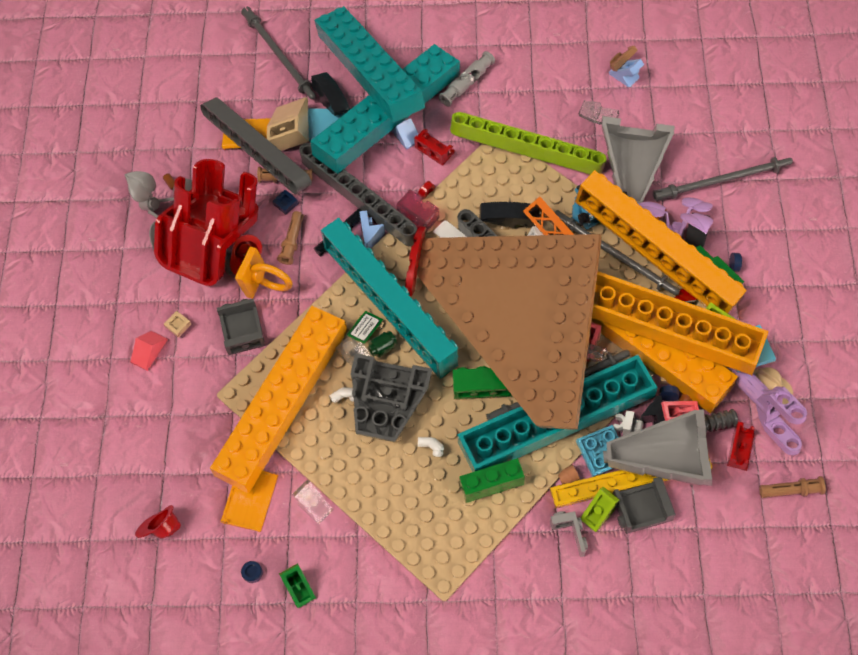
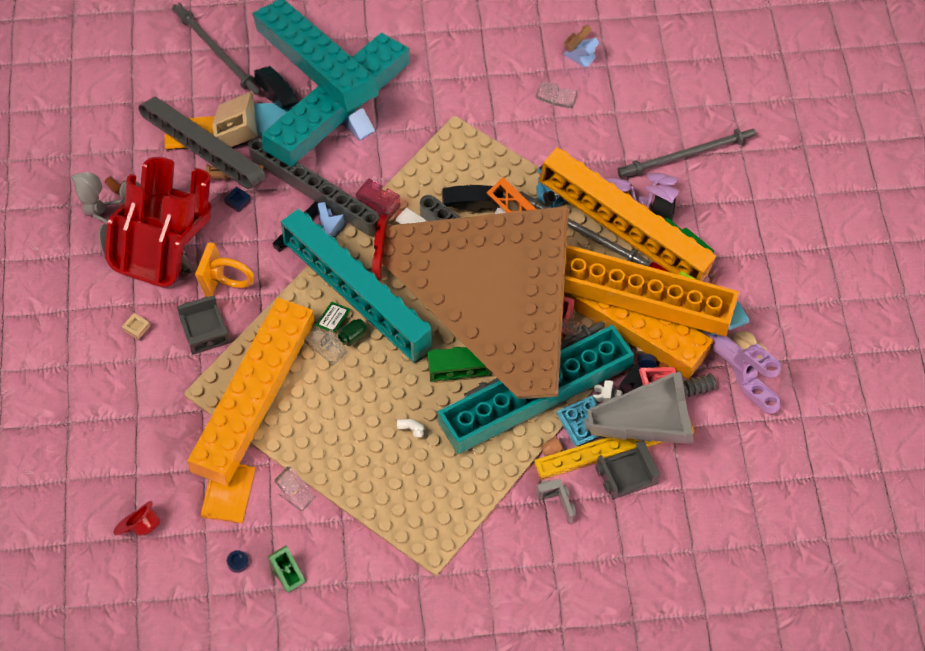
camera: 10 degrees left, 5 degrees down
coral slope [130,331,168,371] -> none
red piece [230,235,262,276] -> none
medium nougat pin [277,211,304,265] -> none
white arm [329,387,354,403] -> none
dark grey wedge [351,353,432,442] -> none
red hinge [414,129,455,166] -> none
red tile [418,181,435,199] -> none
light grey piece [439,51,495,107] -> none
lime beam [450,112,607,174] -> none
green brick [459,458,525,503] -> none
lime slope [580,487,619,532] -> none
light grey cone [602,116,675,204] -> none
red hinge [727,421,755,471] -> none
dark blue tile [729,253,742,272] -> none
medium nougat pin [759,476,826,498] -> none

